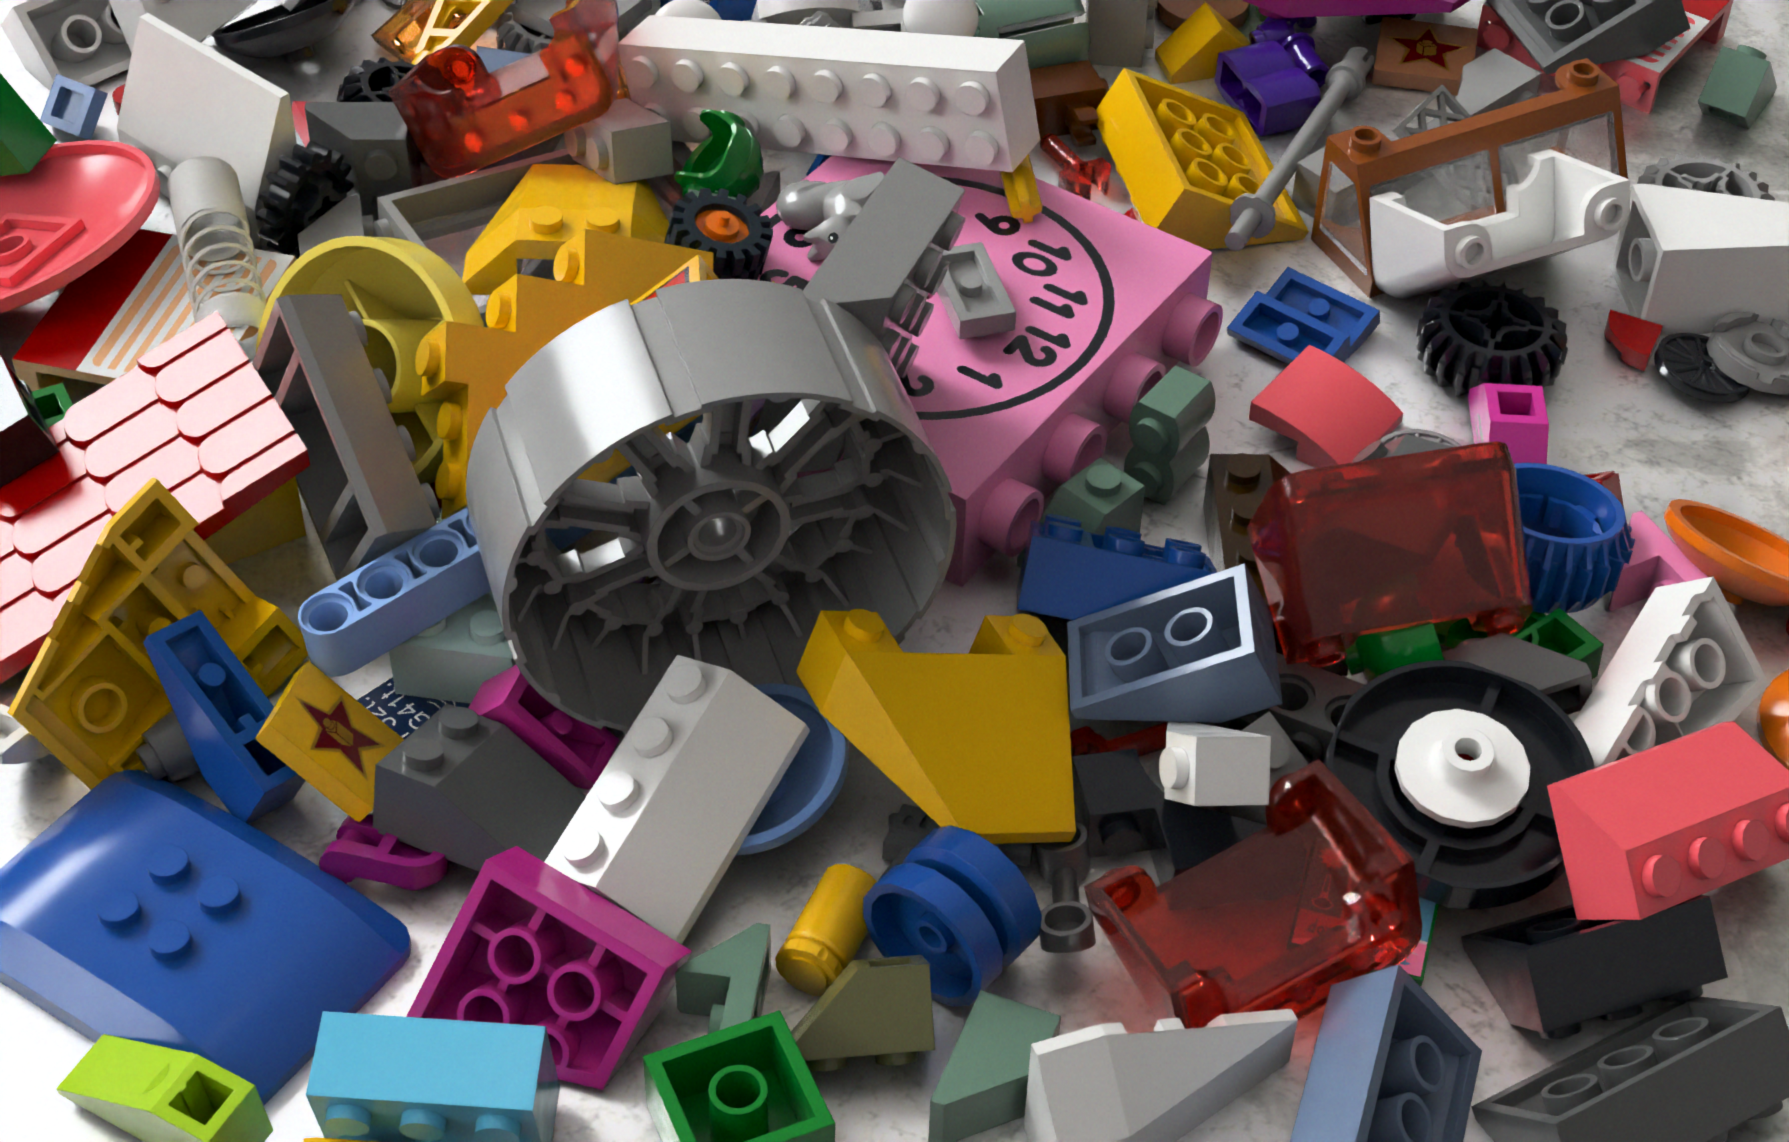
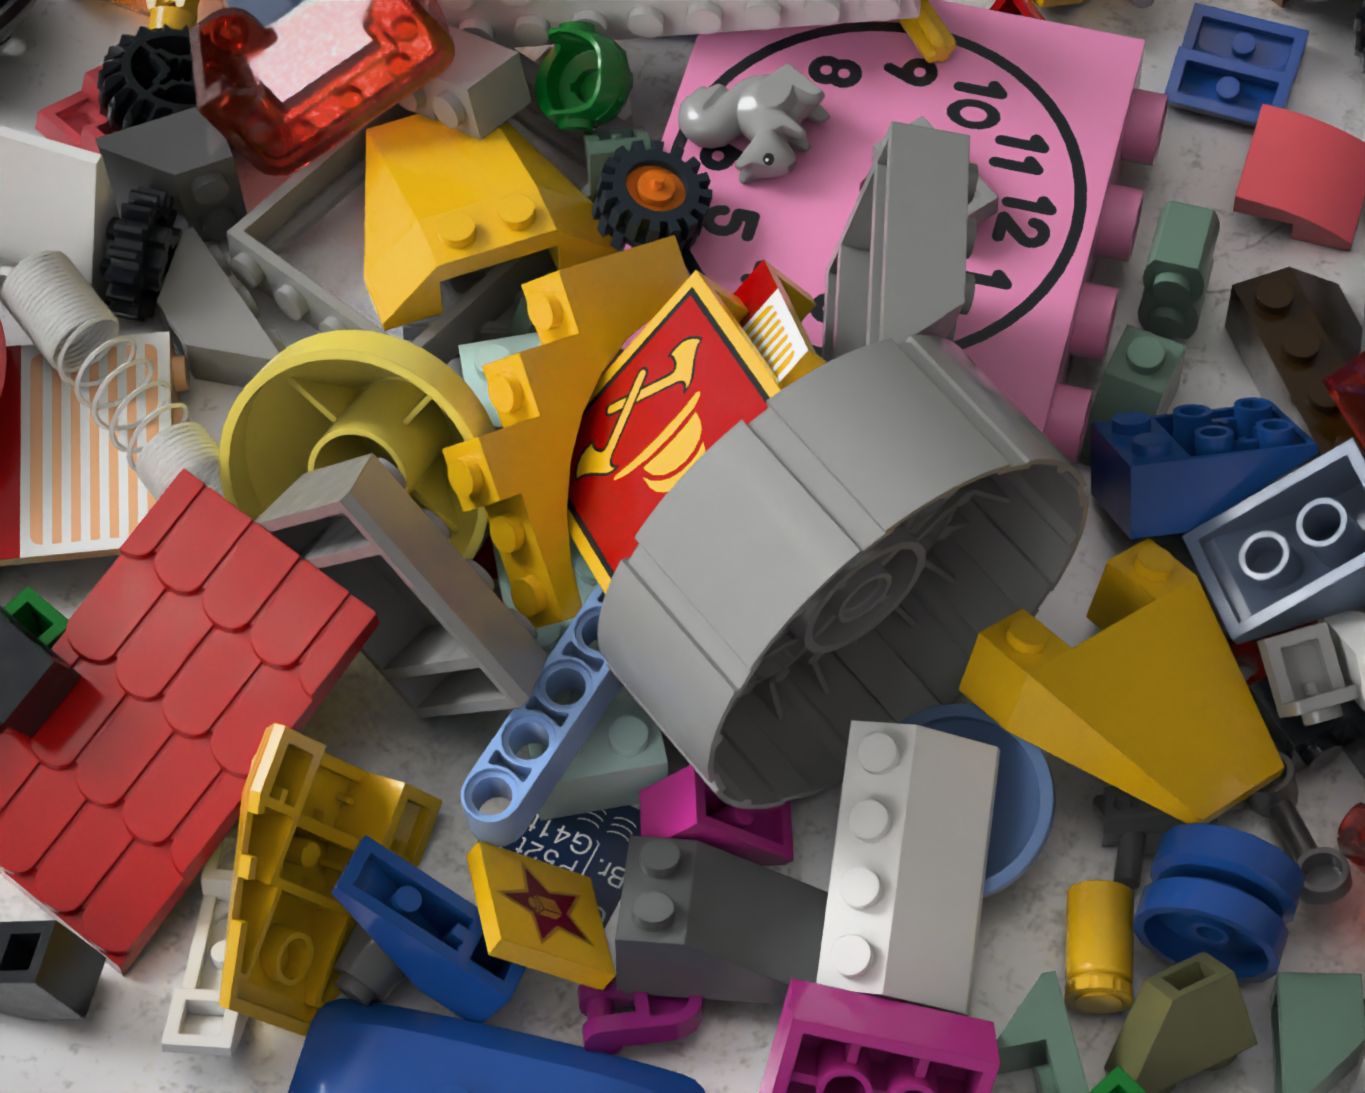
camera: 15 degrees left, 15 degrees up
none -> light grey bracket [1257,621,1360,726]

